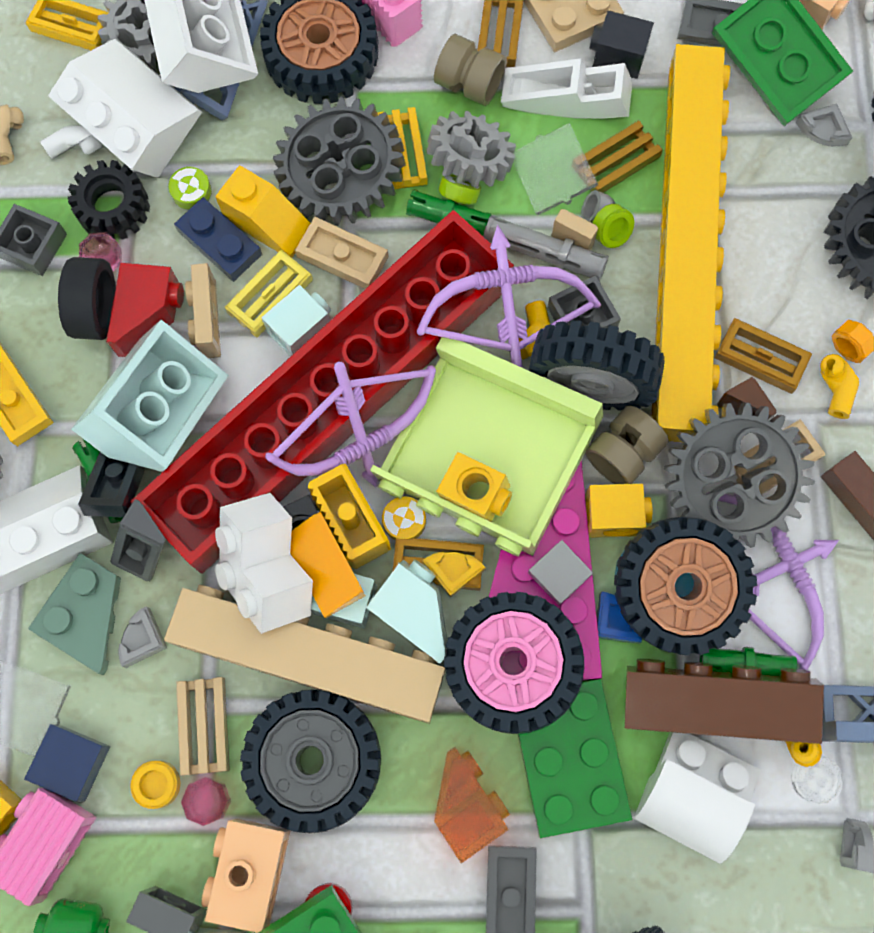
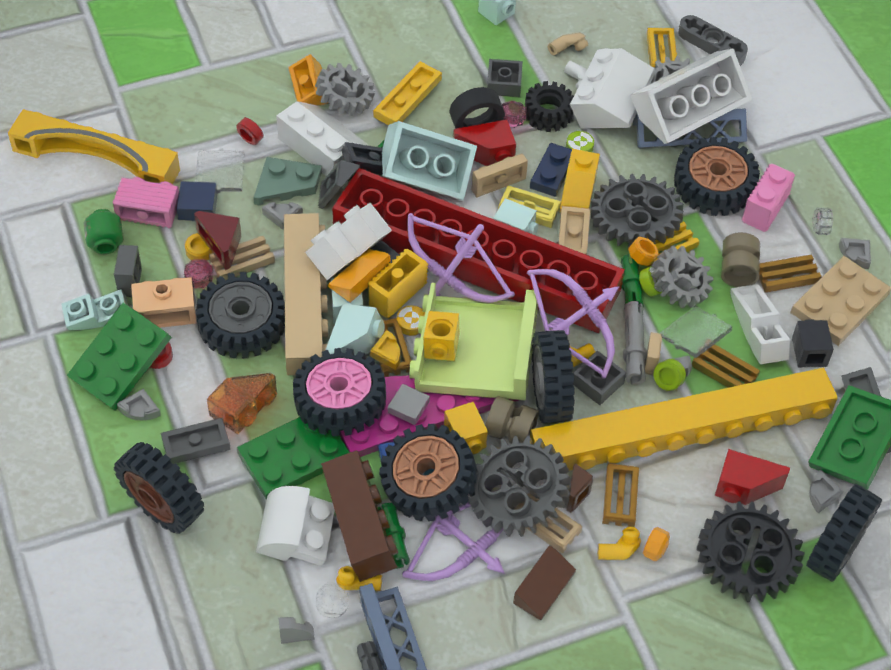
camera: 65 degrees right, 20 degrees down
none -> dark red slope [194,211,241,270]
none -> light orange tile [628,237,659,266]
none -> red slope [714,449,790,505]

